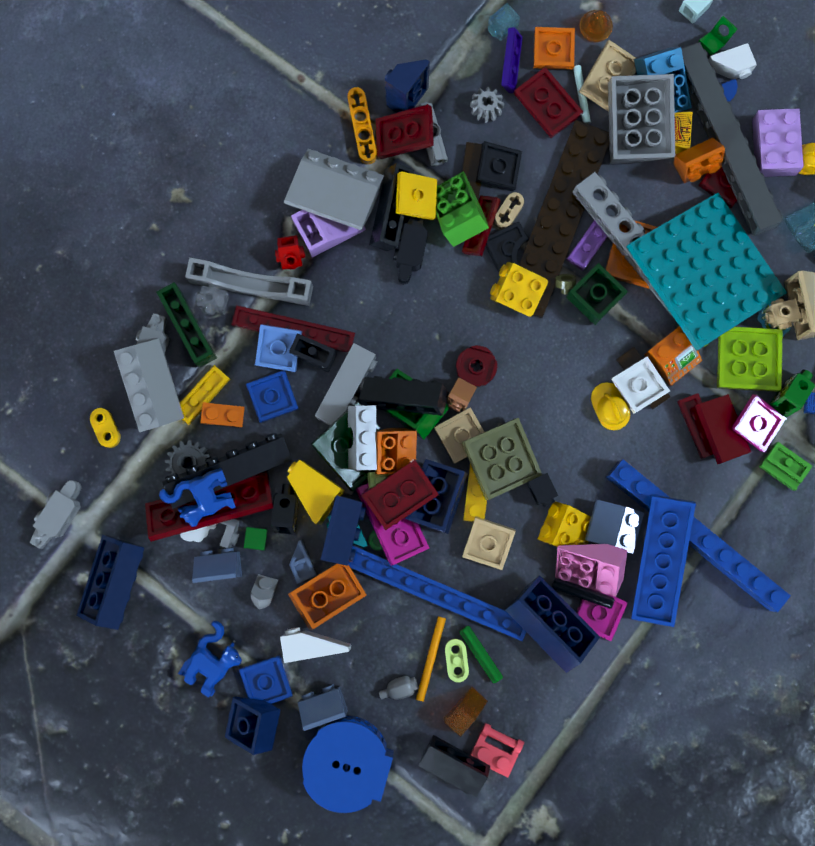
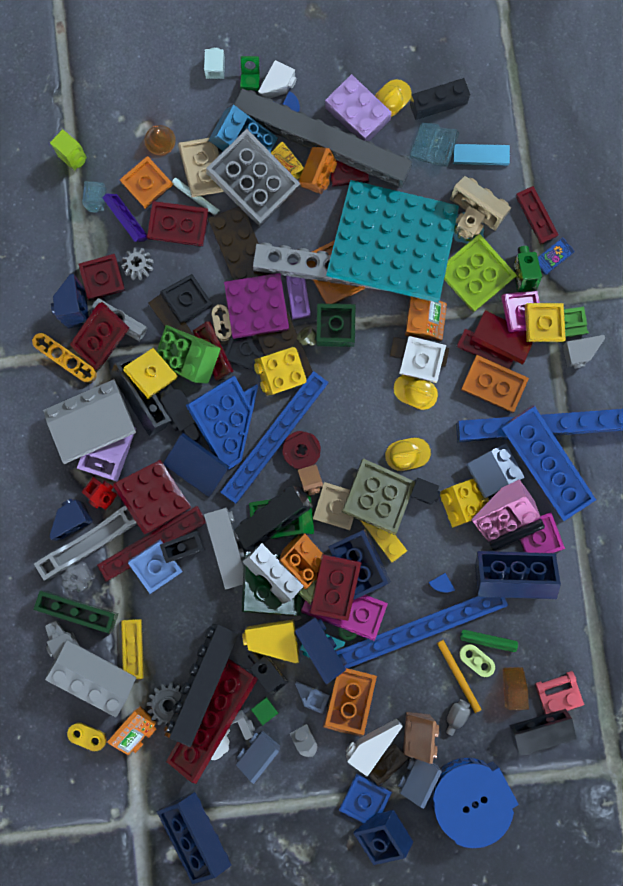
camera: 45 degrees left, 0 degrees up
light grey hinge [30,480,82,549] -> none
blue animal [159,468,236,527] -> none
blue animal [178,621,242,698] -> none
orange plate [200,402,244,428] -> none
blue tile [246,370,299,423] -> none
tan plate [462,516,516,570] -> none
none -> dark blue slope [49,499,94,541]
none -> dark red plate [78,254,126,301]
none -> orange slope [107,706,158,755]
none -> dark red plate [113,460,191,535]
none -> dark blue tile [163,433,230,497]
none -> blue wing [186,376,258,470]
none -> blue plate [221,371,329,504]
none -> magenta plate [224,273,289,339]
none -> dark brown tile [369,744,409,787]
none -> yellow piece [385,438,431,471]
none -> nougat slope [403,712,439,764]
none -> blue tile [428,573,455,592]
none -> orange plate [461,355,529,413]
none -> yellow plate [525,303,566,342]
none -> light grey slope [563,335,605,369]

